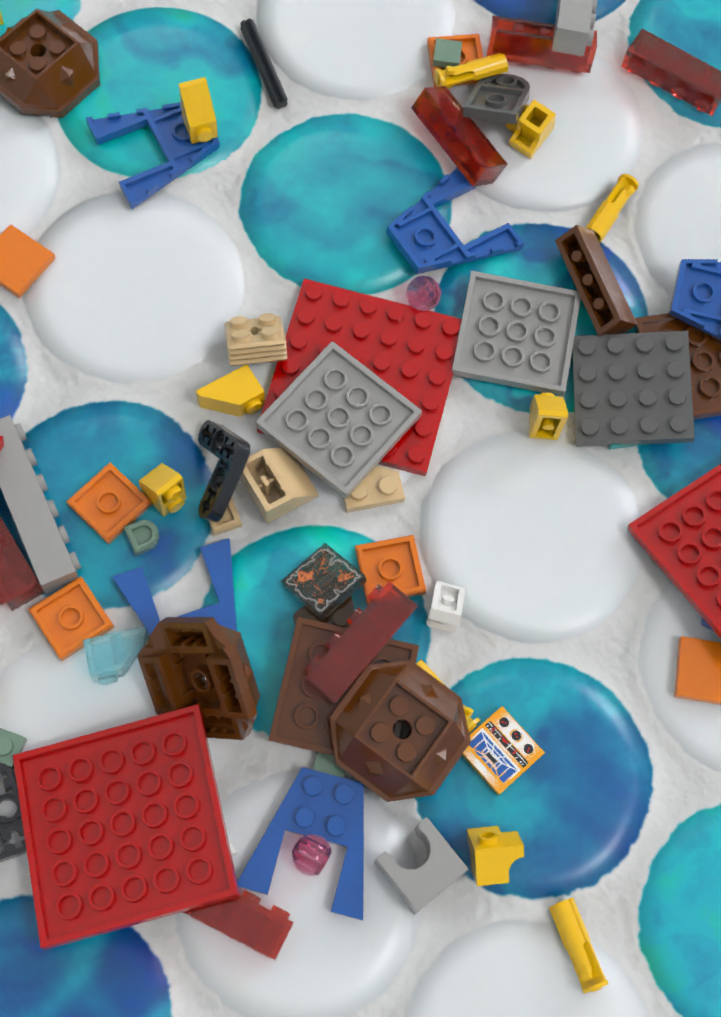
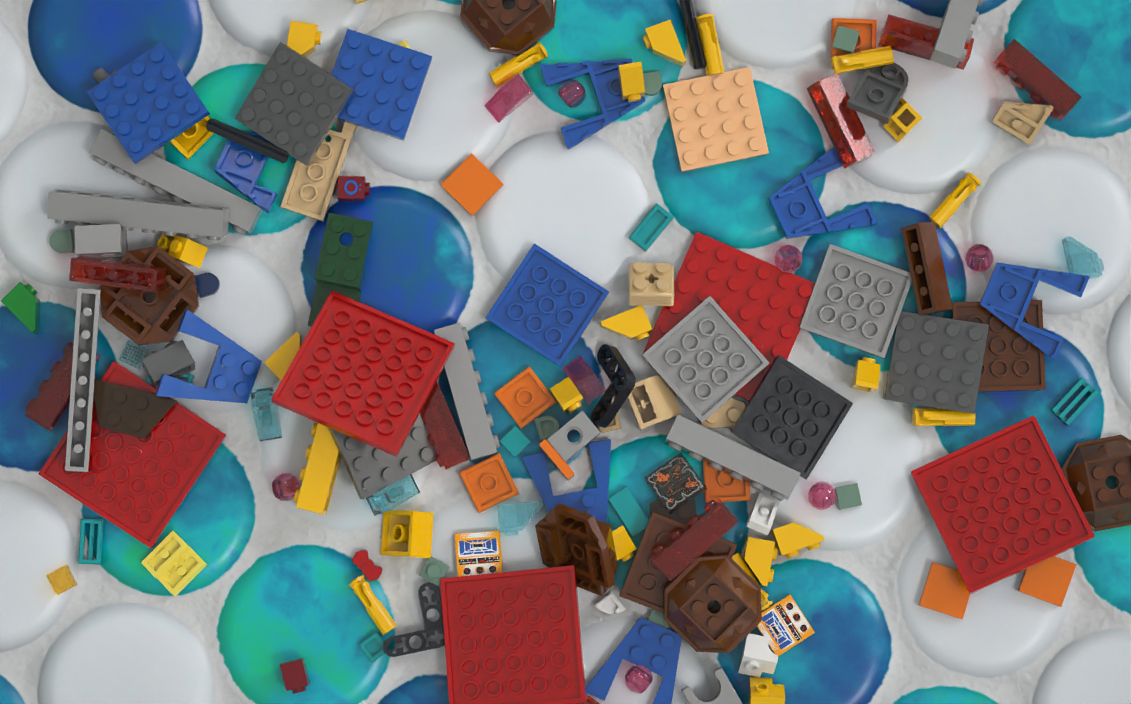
camera: 15 degrees right, 15 degrees up
none -> tile [455,531,503,577]
none -> clear pink slope [485,74,533,123]
none -> blue plate [485,243,609,367]
none -> yellow piece [489,41,549,88]
none -> teal tile [499,426,531,457]
none -> orange tile [539,440,574,481]
none -> light grey piece [547,411,600,462]
none -> clear pink piece [557,80,586,108]
none -> clear pink slope [562,356,606,405]
none -> white tile [594,592,625,614]
none -> teal tile [608,487,648,537]
none -> yellow slope [612,525,636,562]
none -> teal tile [629,203,674,252]
none -> yellow slope [642,20,686,66]
none -> sand green tile [643,71,662,96]
none -> light nougat plate [663,67,769,172]
none -> light grey brick [665,415,801,501]
none -> yellow piece [696,14,724,76]
none -> black plate [730,355,853,480]
none -> white brick [738,633,778,677]
none -> yellow slope [743,537,778,586]
none -> yellow slope [771,522,824,558]
none -> clear pink piece [808,481,837,510]
none -> sand green tile [835,483,862,510]
none -> yellow piece [912,408,975,427]
none -> clear pink piece [965,244,994,272]
none -> tan wing [992,101,1053,145]

